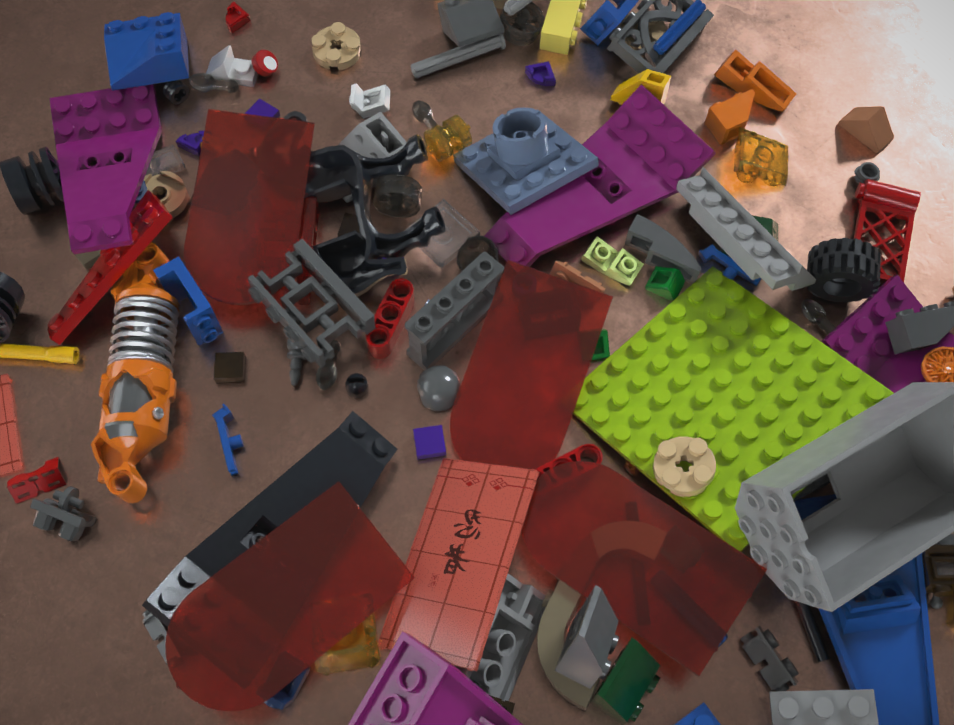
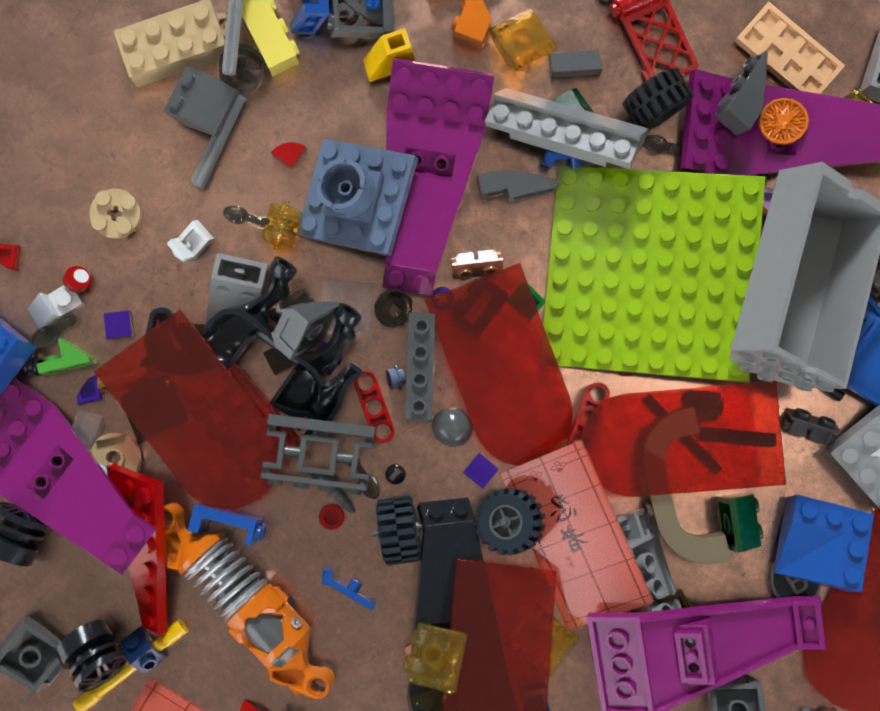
camera: 45 degrees left, 20 degrees up
dark brown tile [214,352,246,383] -> none
dark purple tile [525,61,556,87] -> none
dark grey slope [555,585,619,689] -> none
yellowish green slope [580,236,644,286] -> none
green slope [645,266,685,301] -> none
tan plate [653,436,716,497] -> none
none -> bright green slope [36,338,97,375]
none -> dark blue bracket [121,625,165,674]
none -> red tile [271,142,307,169]
none -> dark grey slope [271,301,340,359]
none -> red tile [319,503,345,530]
none -> black wheel [372,495,422,566]
none -> clear yellow slope [403,623,467,694]
none -> black wheel [474,488,545,555]
none -> dark grey slope [549,50,603,78]

